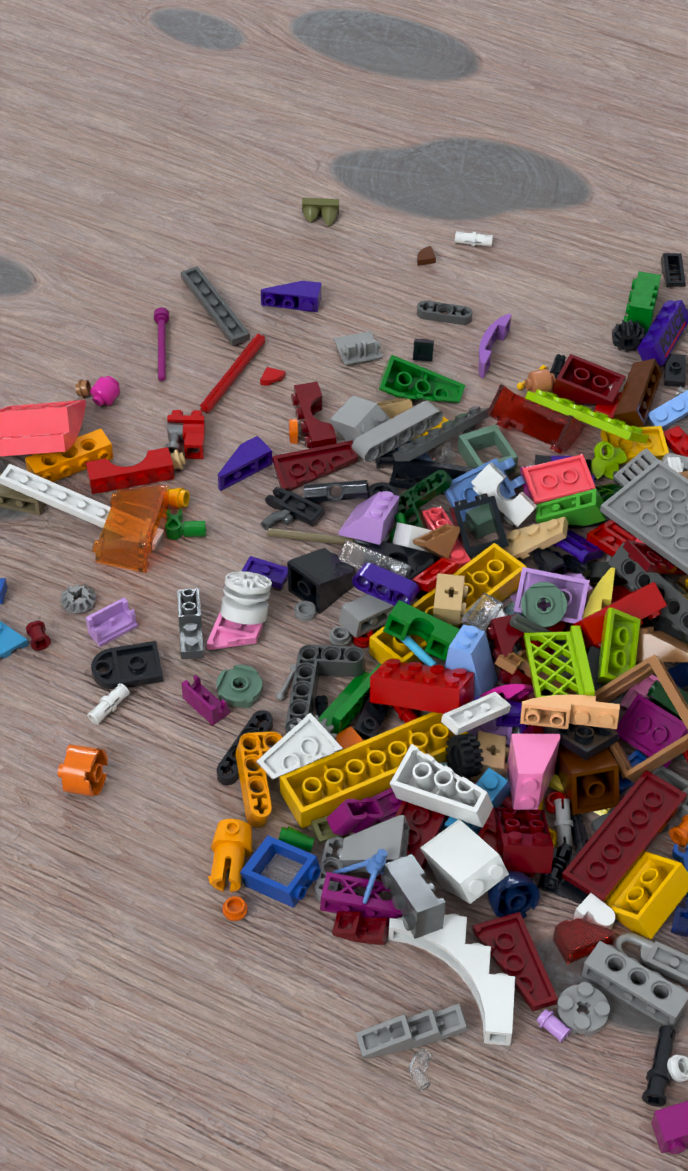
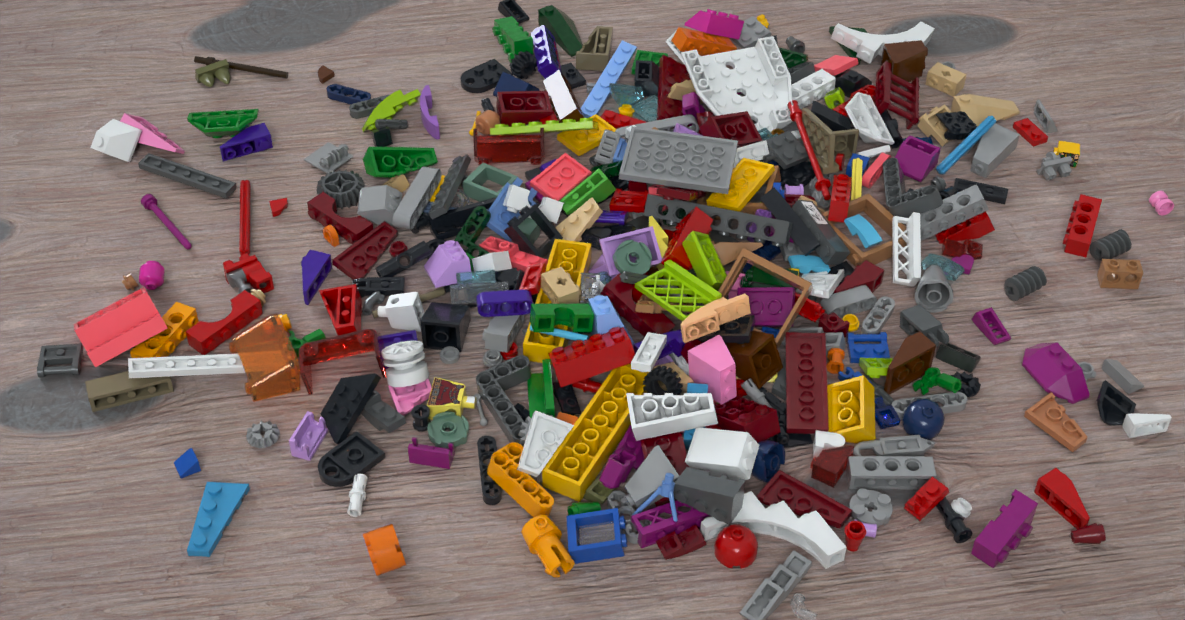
camera: 35 degrees left, 5 degrees down
dark red bush [26,620,51,651] -> none
orange plate [222,896,248,921] -> none
medium nougat slope [412,524,460,559] -> none
white pin [455,231,493,247] -> none
dark pink slope [480,684,534,701] -> none
lime plate [591,441,627,480] -> none
none -> white slope [90,119,142,162]
none -> bright pink wedge [120,113,185,154]
none -> green wedge [187,109,259,138]
none -> dark brown bar [194,56,288,78]
none -> clear red windscreen [299,329,386,394]
none -> dark grey gear [316,169,365,209]
none -> red wedge [319,284,362,344]
none -> black wing [320,373,381,444]
none -> dark blue beam [326,84,371,104]
none -> lime slope [362,89,421,132]
none -> dark grey axle [375,119,408,129]
none -> white torso [378,292,424,332]
none -> dark red plate [389,241,408,258]
none -> black bush [411,404,431,432]
none -> torso [427,378,476,420]
none -> clear light blue slope [456,270,496,288]
none -> black plate [460,59,513,93]
none -> dark blue slope [493,72,539,97]
none -> red cylinder [714,524,758,569]
none -> red cone [844,521,866,552]
none -> red plate [904,477,950,521]

